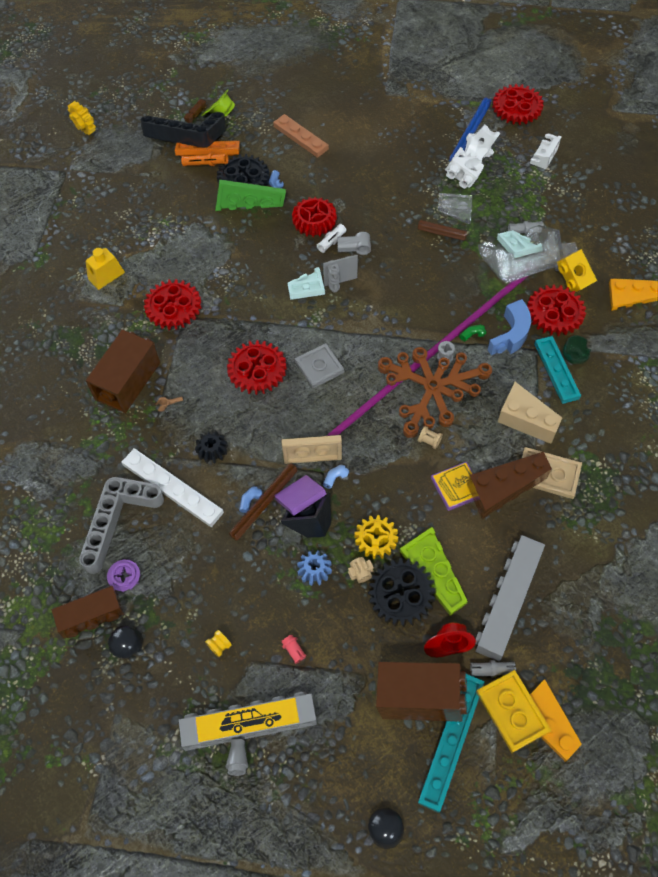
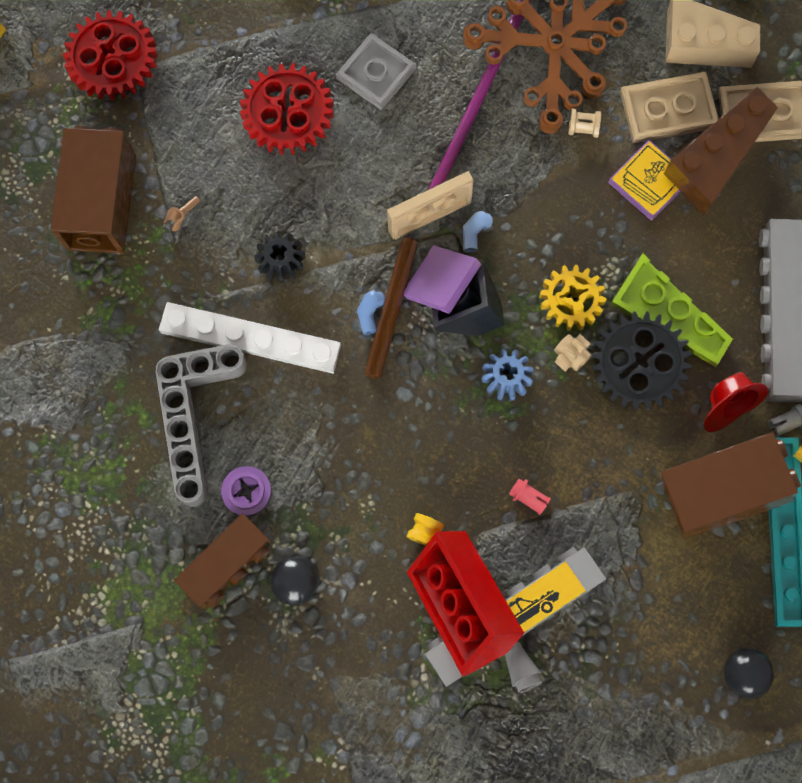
camera: 20 degrees left, 15 degrees up
none -> red slope [407,531,524,676]
none -> tan tile [620,72,719,144]

